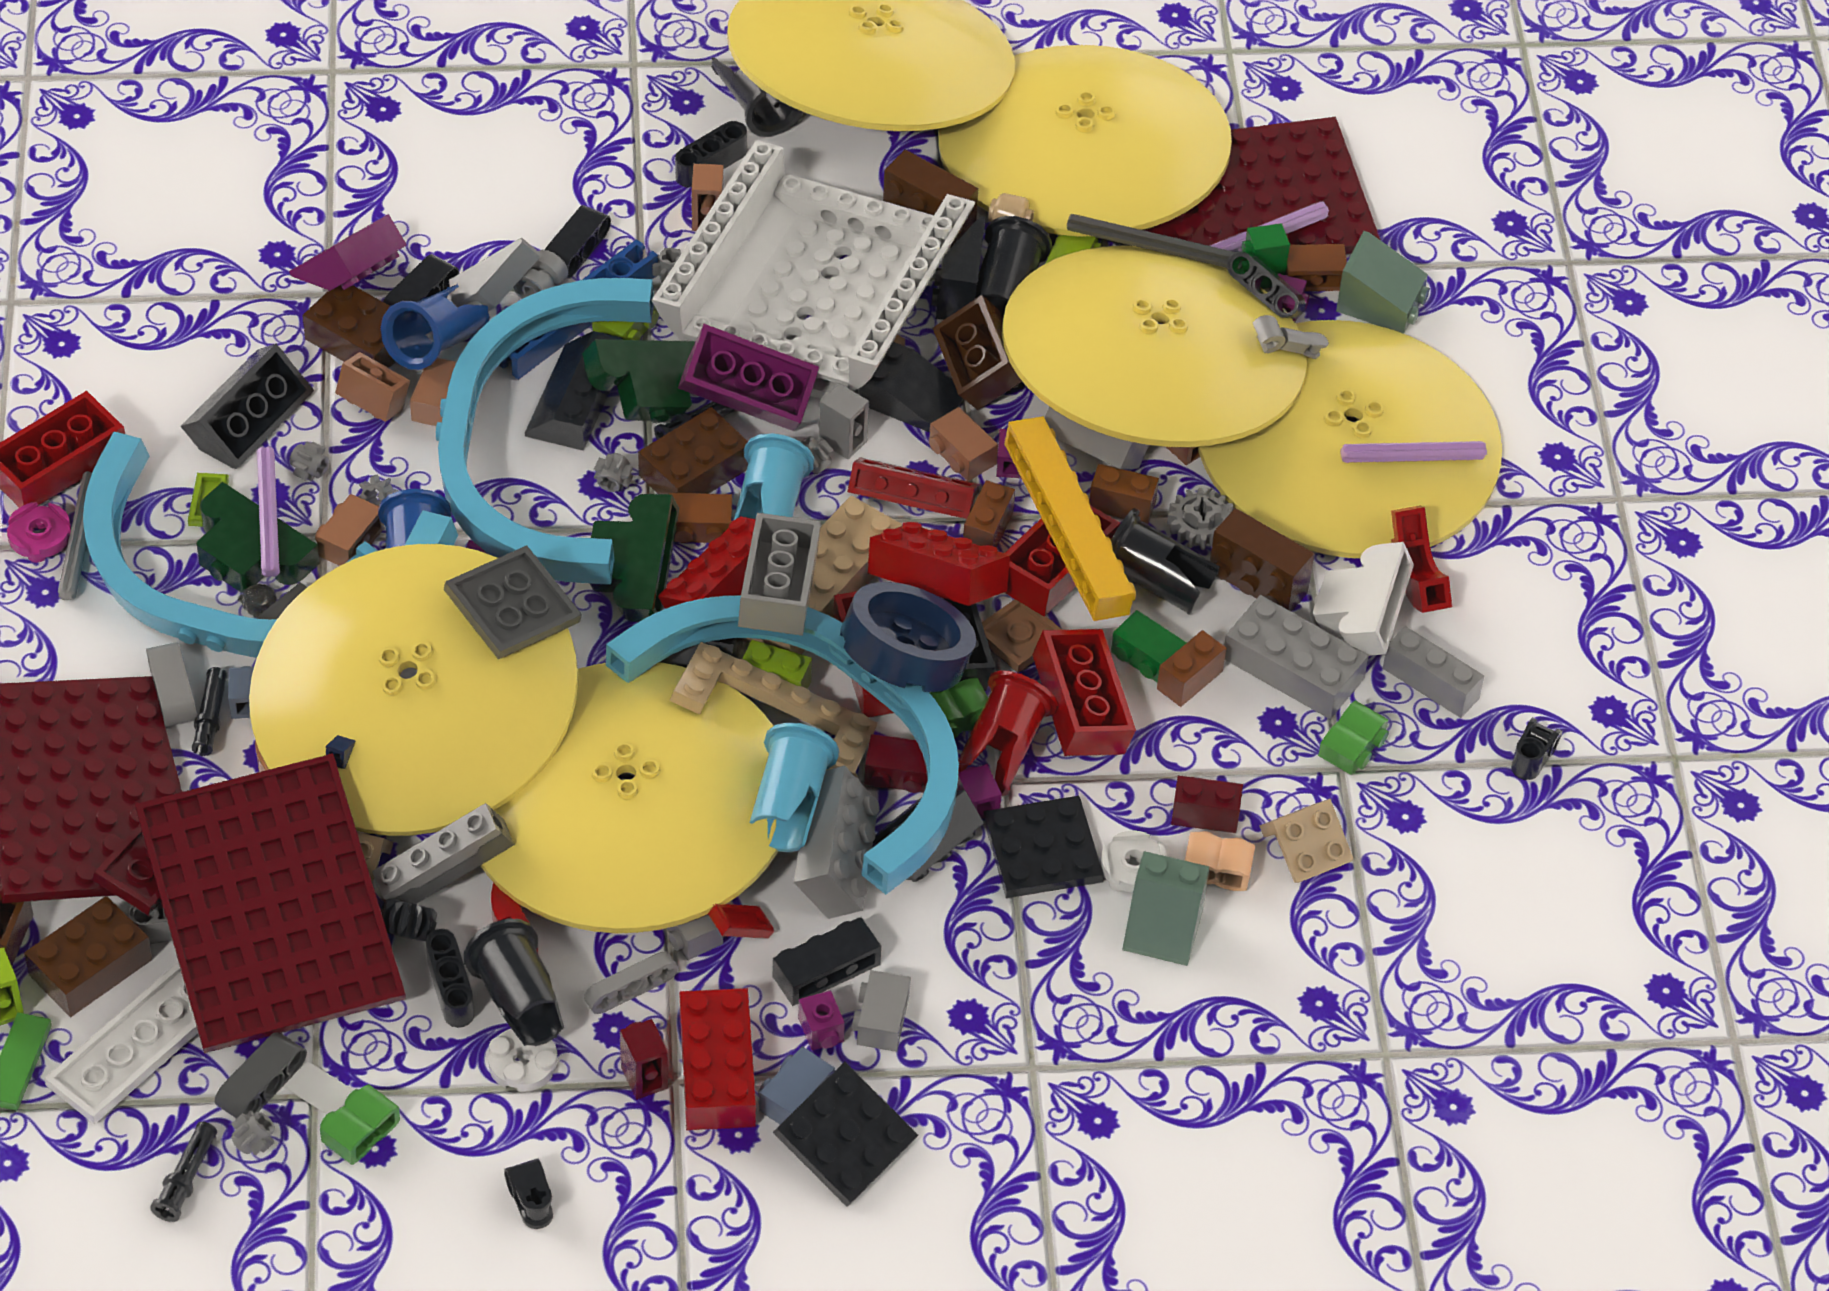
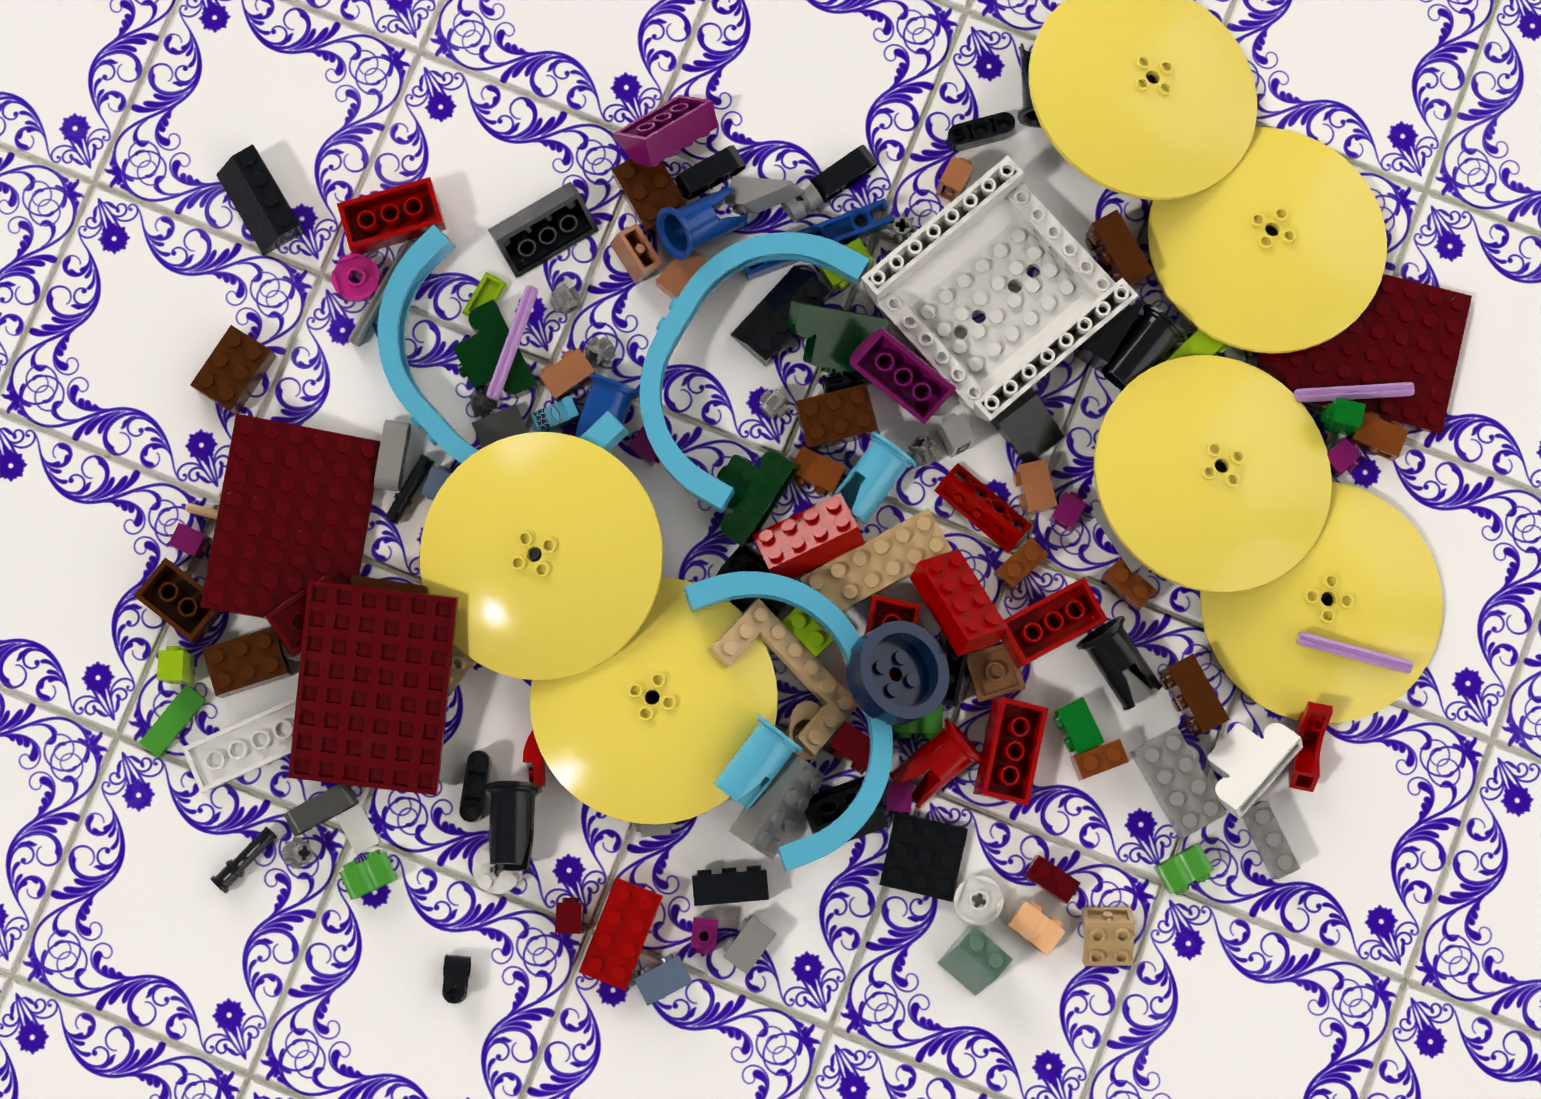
camera: 25 degrees right, 30 degrees up
dark blue piece [326,735,356,769] -> none
light grey piece [372,803,514,904] -> none
black gear [380,898,438,942] -> none
dark grey plate [444,545,582,660] -> none
light grey beam [584,951,678,1014] -> none
red tile [708,903,775,939] -> none
light grey brick [738,513,821,636] -> none
black plate [773,1062,919,1207] -> none
reddish brown brick [933,295,1022,410] -> none
tan head [988,193,1034,222] -> none
yellow brick [1004,416,1136,621] -> none
dark grey axle [1067,214,1243,270] -> none
light grey gear [1167,488,1233,550] -> none
black beam [1227,252,1306,319] -> none
light grey piece [1253,315,1329,359] -> none
sand green slope [1336,231,1430,334] -> none
black piece [1511,717,1563,780] -> none

